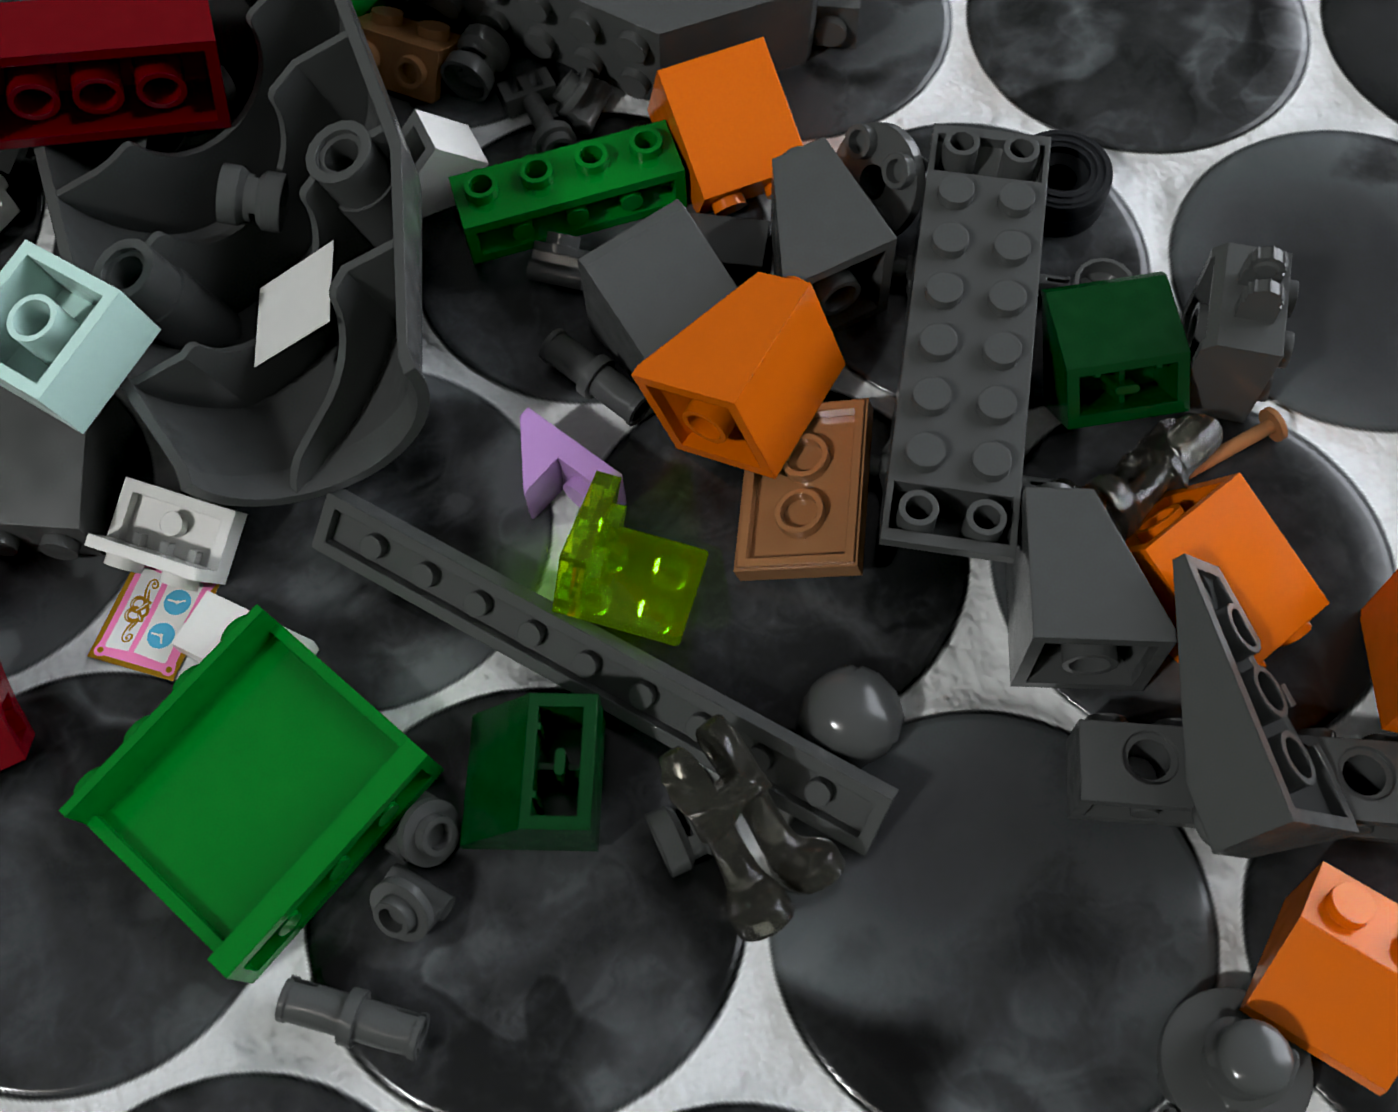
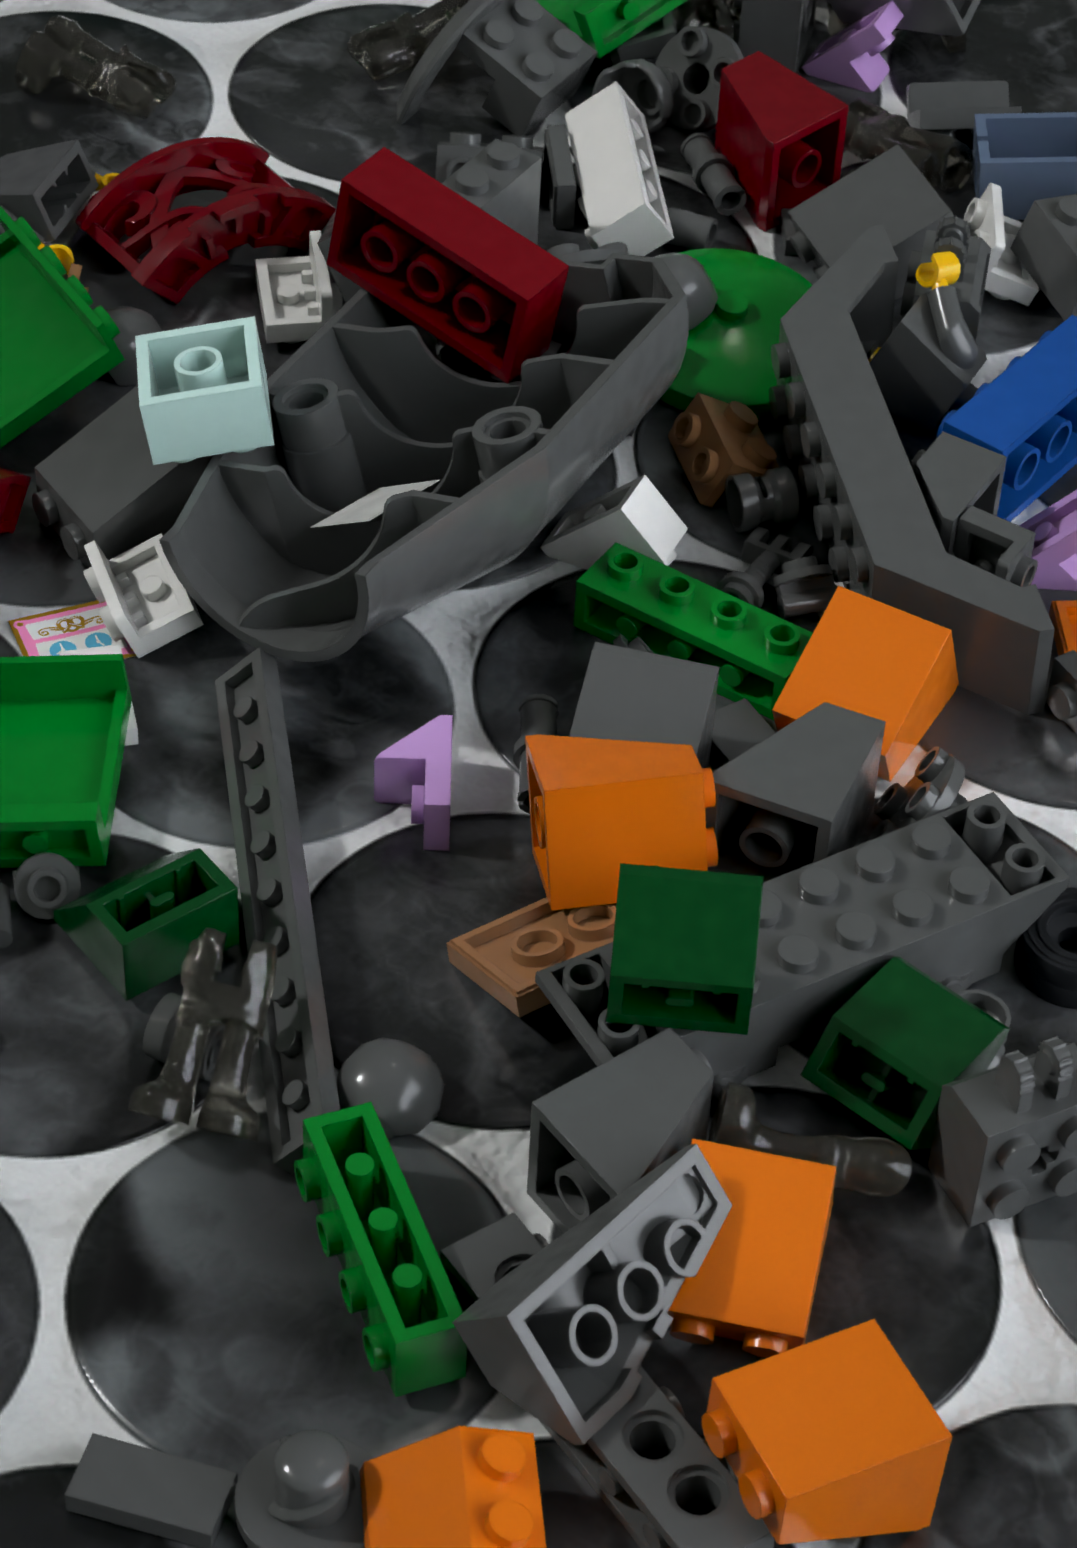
camera: 45 degrees right, 20 degrees down
dark grey wheel [216,162,290,233] -> none
clear neon green bracket [552,471,708,646] -> none
medium nougat pin [1178,407,1288,482] -> none
none -> green brick [294,1102,467,1397]
none -> dark green slope [606,863,763,1035]

